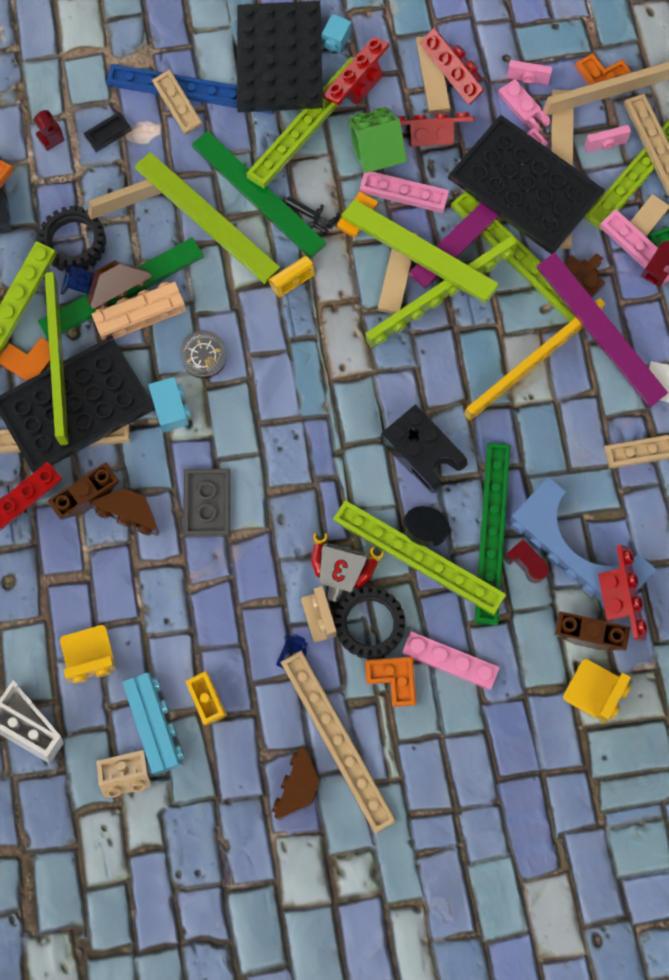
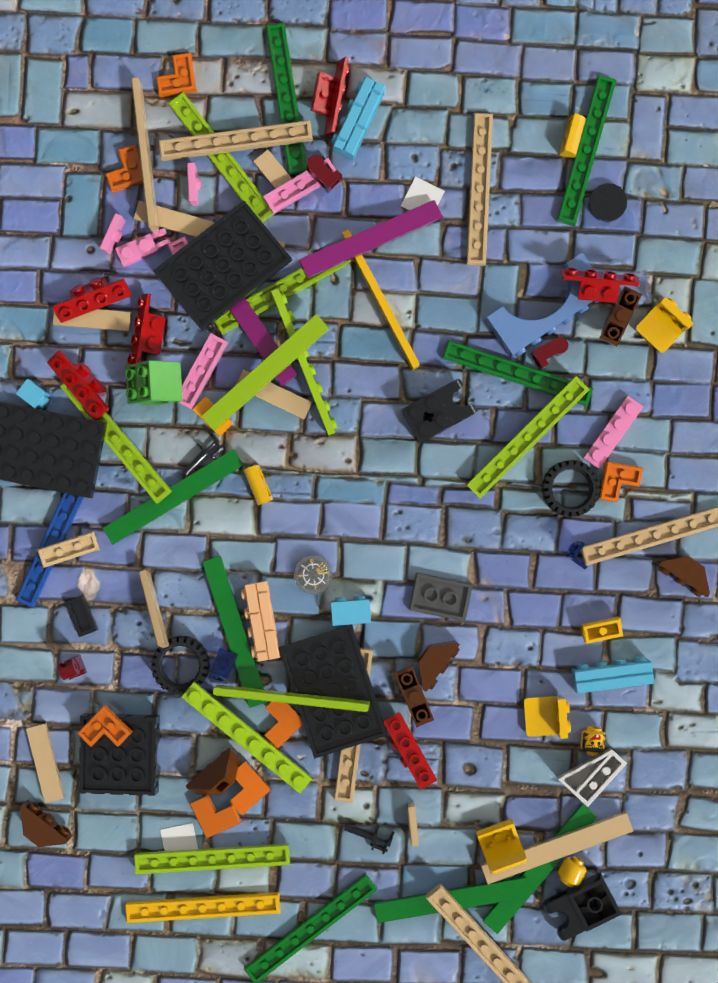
camera: 75 degrees left, 15 degrees up
slope [87,260,151,309] -> none
tan bracket [96,750,152,798] -> none
lime tile [135,152,280,284] -> none
tan bracket [301,586,337,643] -> none
light grey torso [311,532,384,602] -> none
black tile [403,506,449,547] -> none
reddish brown hinge [564,253,606,298] -> none
none -> head [580,726,606,756]

